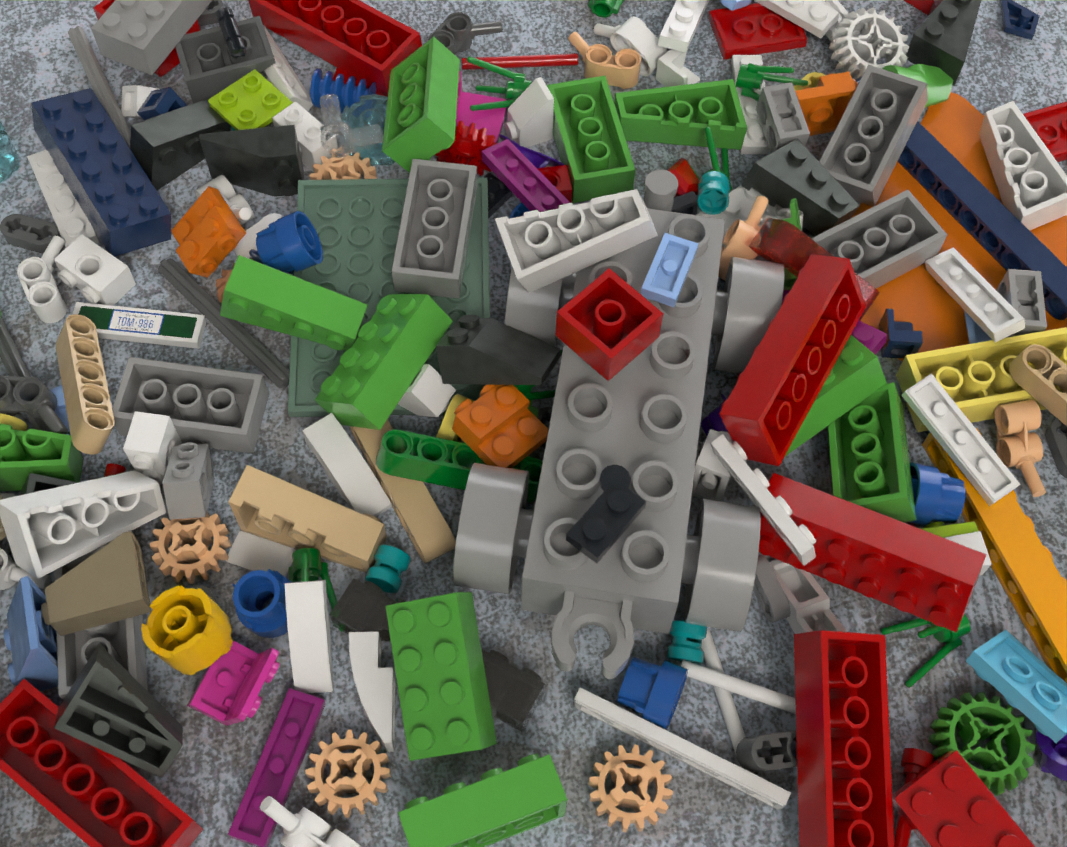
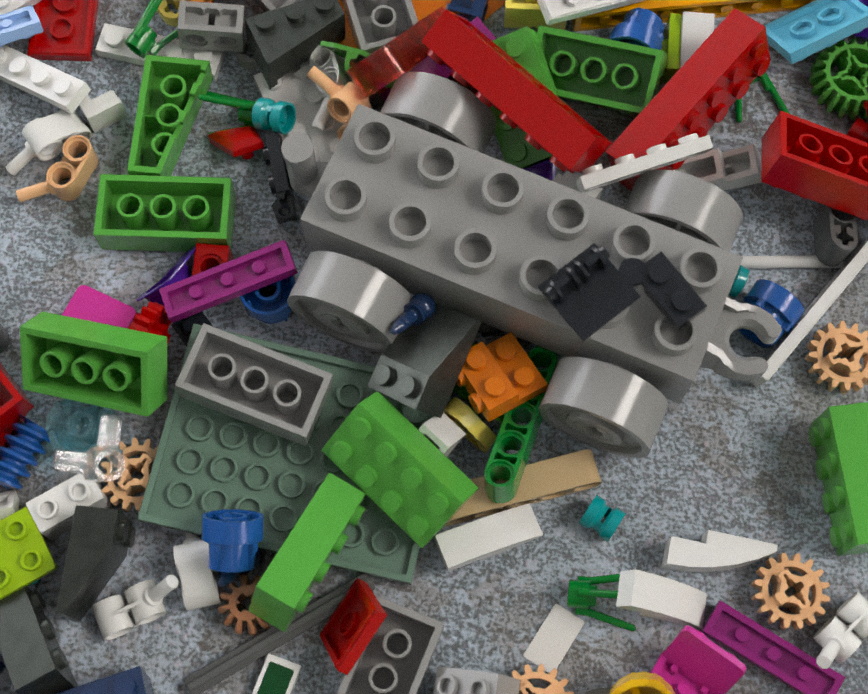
camera: 75 degrees left, 10 degrees up
orange plate [171,186,246,278] -> none
tan wedge [228,465,387,573] -> none
blue piece [233,569,291,638] -> none
clear smoke arch [329,578,545,732] -> none
bright green brick [386,592,497,761] -> none
red bar [462,53,578,70] -> none
green plant [467,56,532,111] -> none
white wedge [495,189,658,293] -> none
white slope [505,77,554,148] -> none
red brick [555,268,664,381] -> none
light blue plate [641,233,699,307] -> none
white bar [681,660,796,714] -> none
none -> red tile [319,578,387,675]
none -> dark blue bar [390,293,436,335]
none -> black hinge [537,243,641,342]

